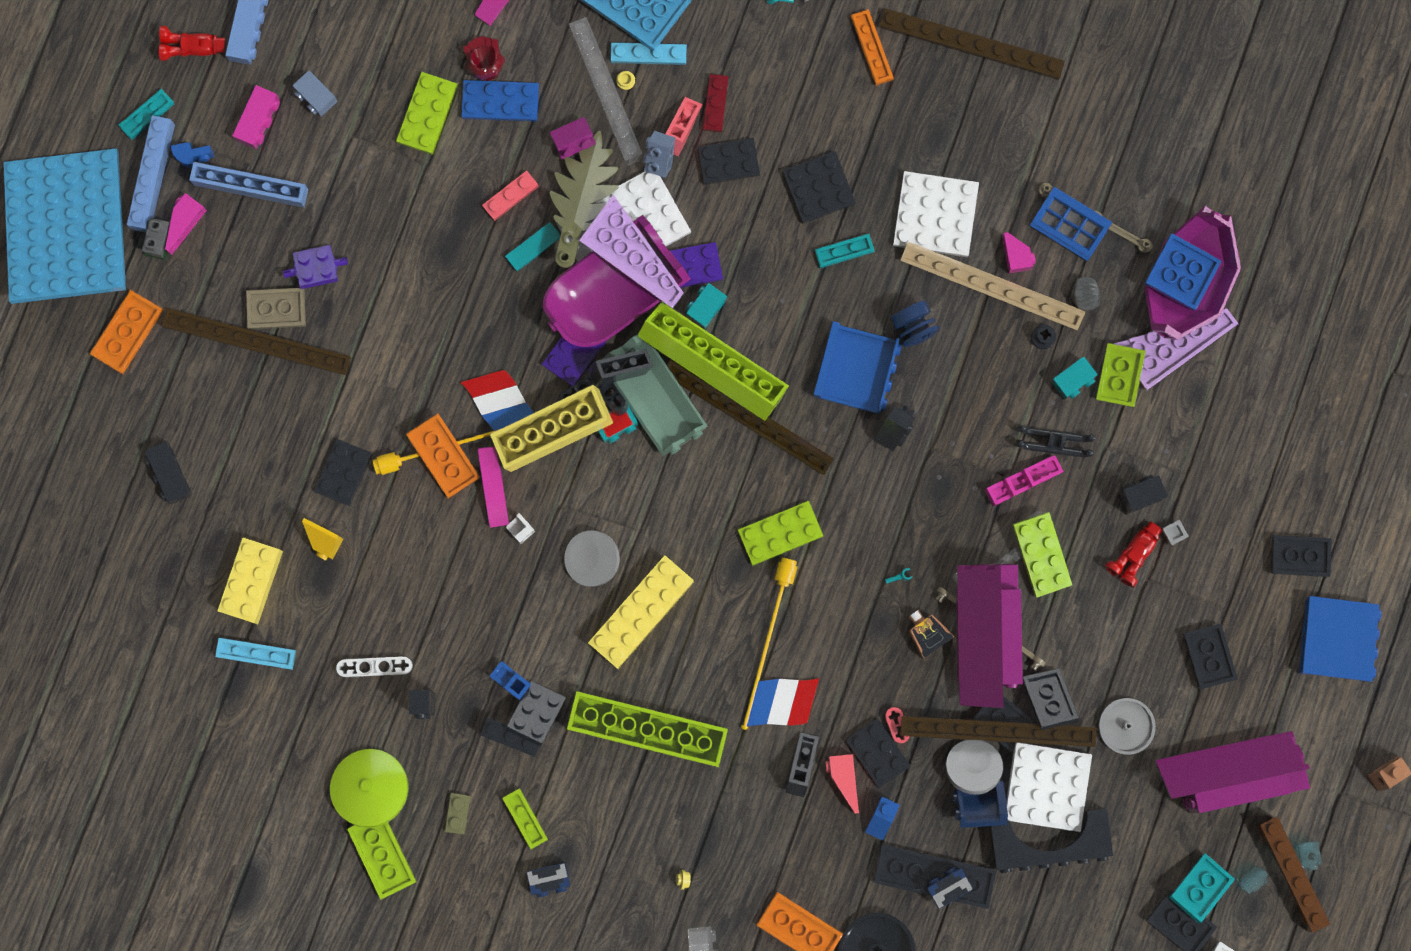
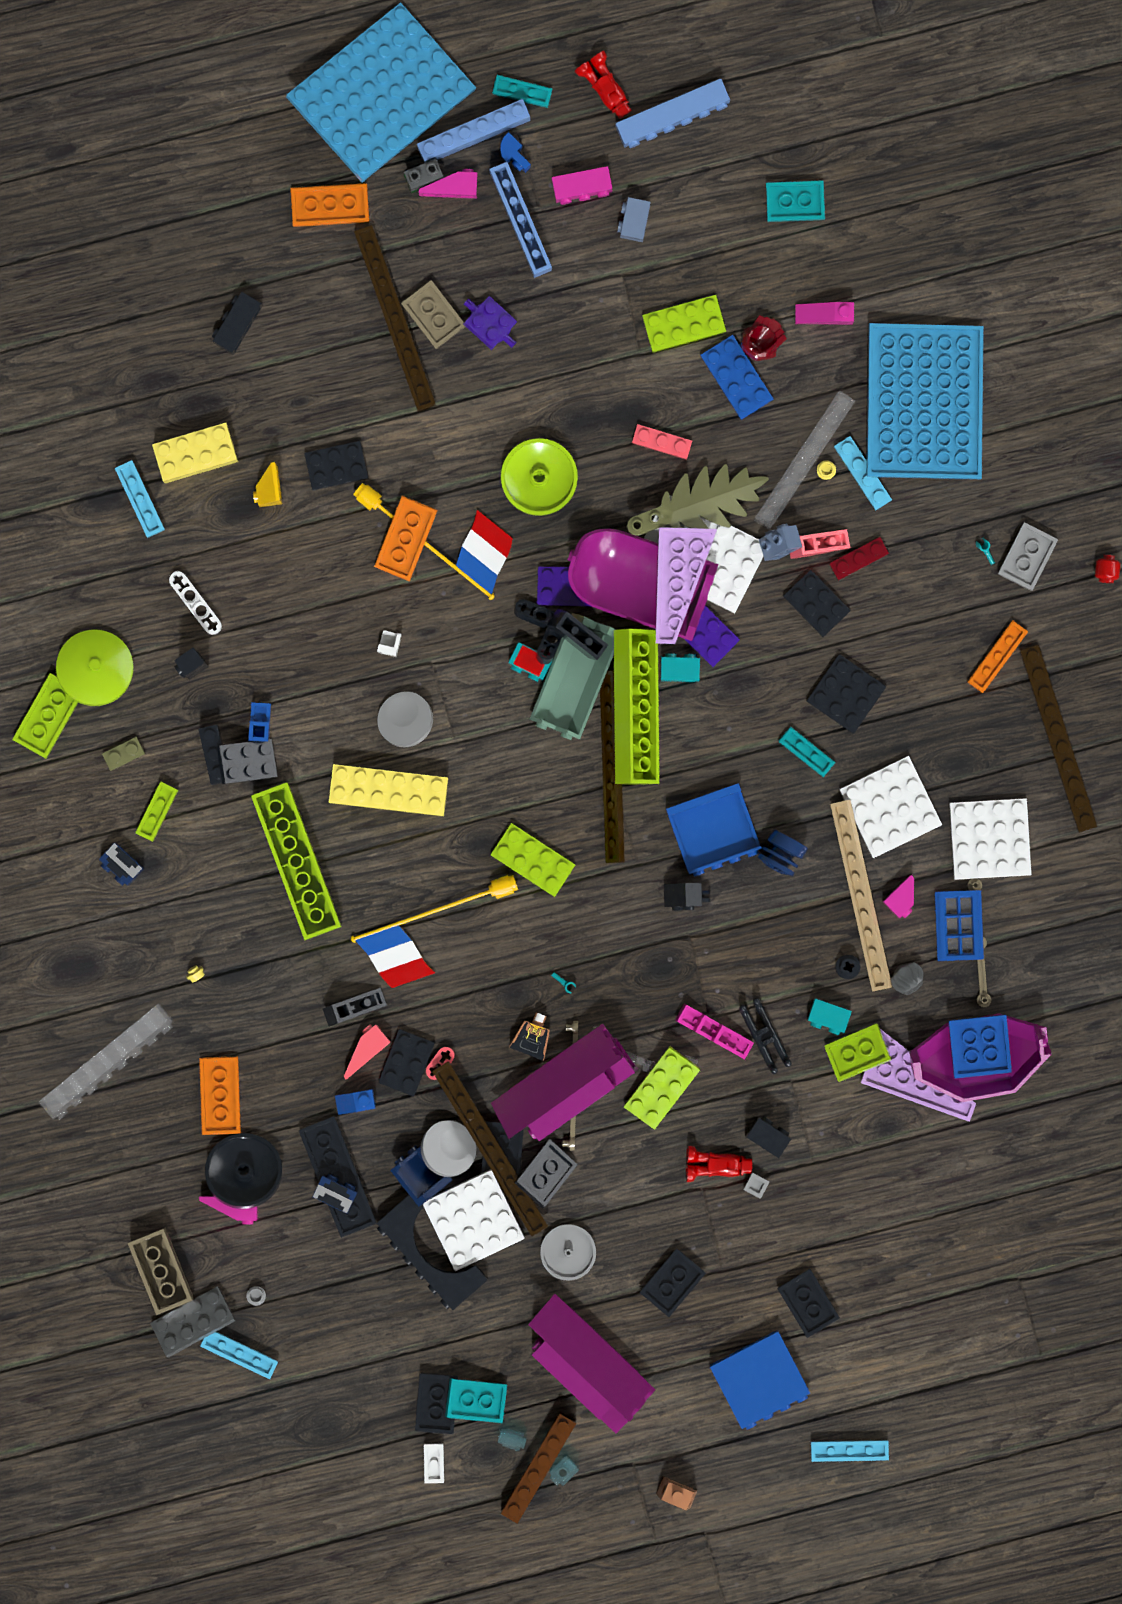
camera: 55 degrees right, 5 degrees up
dark pink slope [478,446,509,528] -> none
light yellow brick [490,385,613,472] -> none
teal tile [505,222,561,272] -> none
magenta brick [550,117,596,159] -> none
none -> lime dish [501,439,578,516]
none -> white plate [949,798,1031,880]

